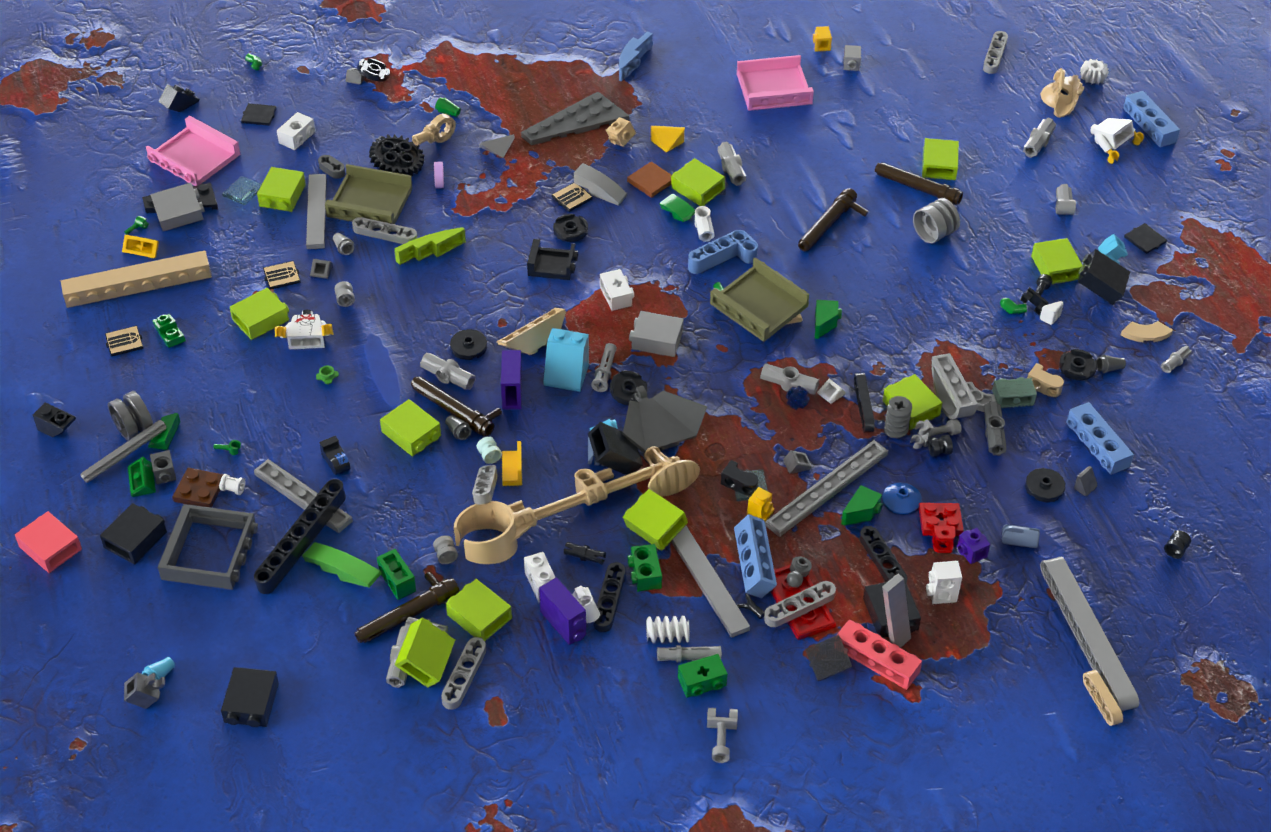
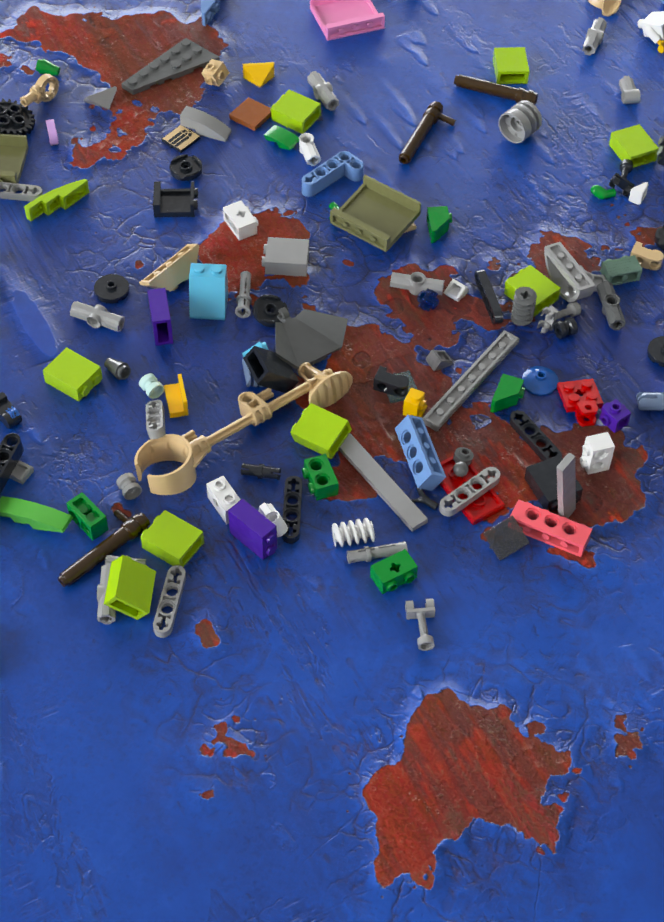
camera: 10 degrees left, 5 degrees up
dark brown cylinder [411,376,502,436] -> none

